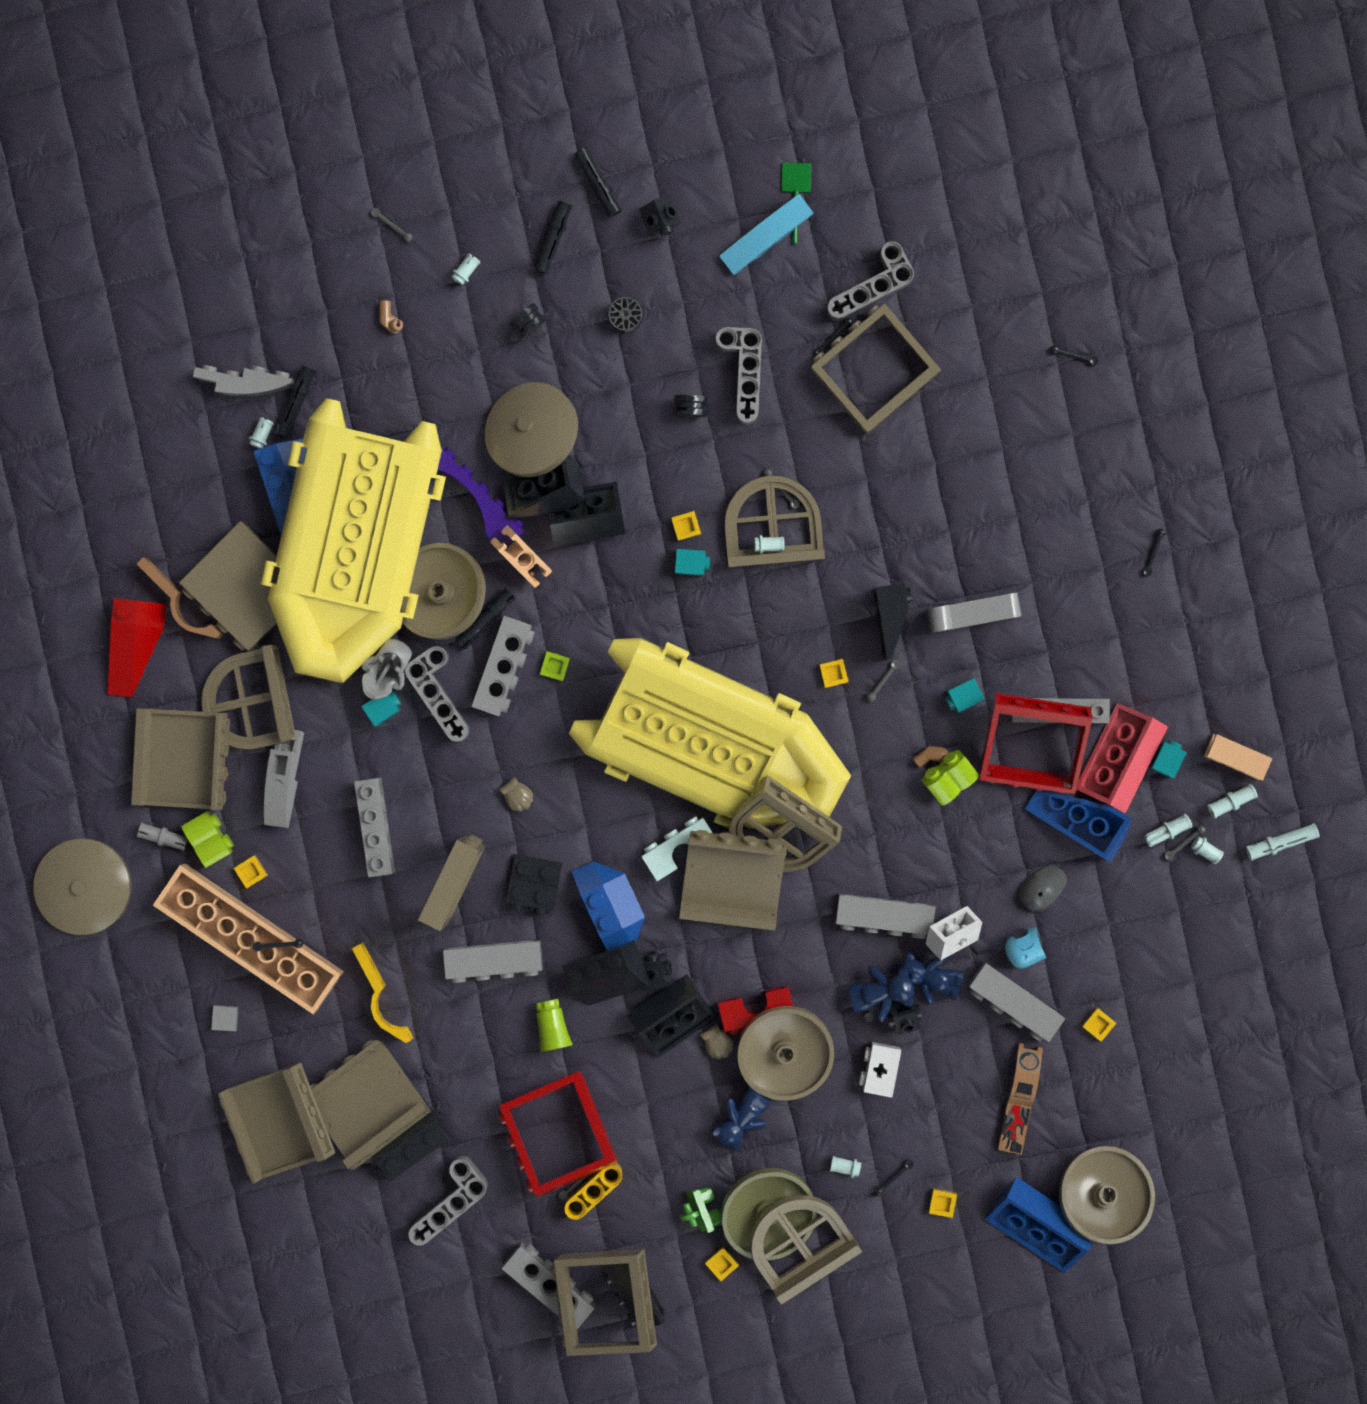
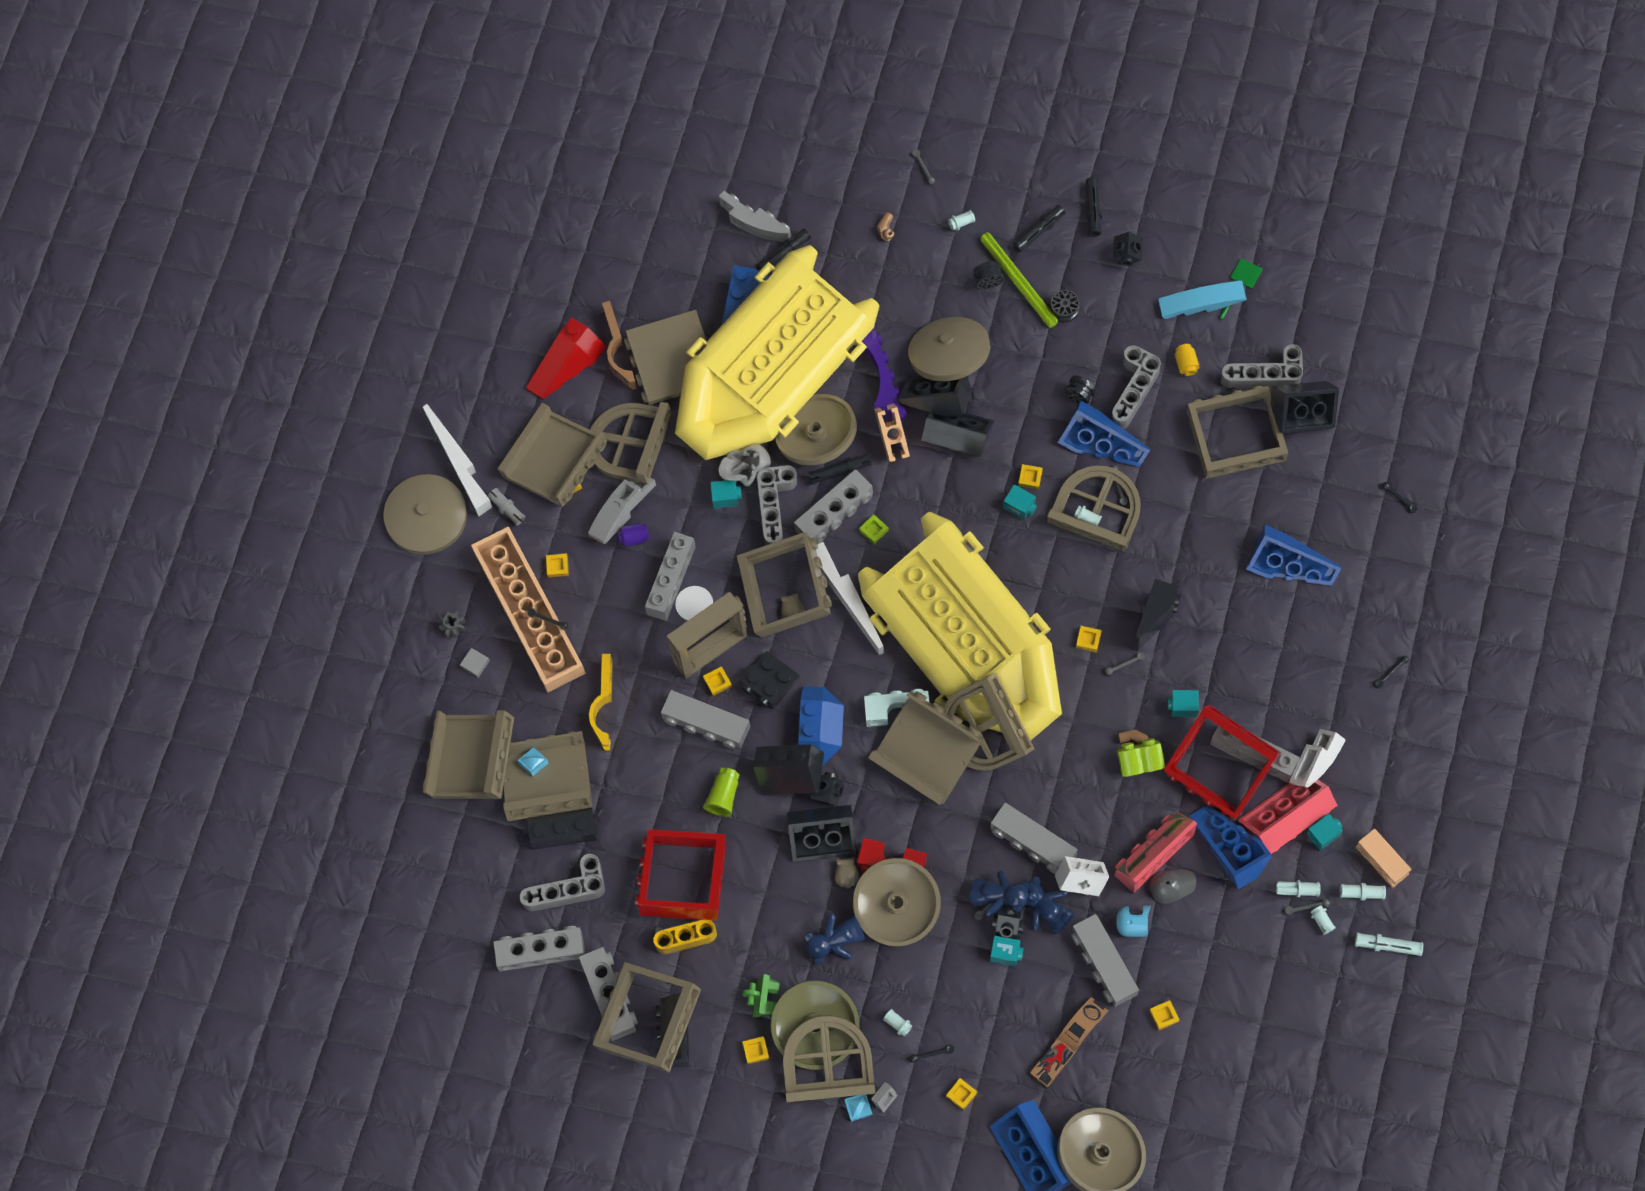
camera: 30 degrees right, 20 degrees down
lime brick [181,811,234,868] -> none
light aqua pin [249,417,274,449] -> none
white brick [859,1042,901,1097] -> none
light grey beam [925,593,1022,633] -> none
none -> white slope [423,404,492,516]
none -> dark grey gear [439,611,465,637]
none -> light grey brick [494,926,585,972]
none -> medium azure tile [518,747,549,777]
none -> dark purple brick [617,523,649,547]
none -> white sticker [676,586,713,620]
none -> yellow tile [703,666,732,696]
none -> dark tan window [737,532,832,638]
none -> white slope [816,542,884,655]
none -> medium azure tile [844,1094,872,1122]
none -> light grey tile [871,1082,898,1112]
none -> lime axle [981,232,1058,328]
none -> teal brick [990,936,1024,967]
none -> blue wedge [1058,401,1150,467]
none -> coral slope [1115,812,1197,894]
none -> yellow brick [1175,344,1200,376]
none -> blue wedge [1246,525,1342,585]
none -> black slope [1271,381,1339,433]
none -> white slope [1289,729,1345,788]

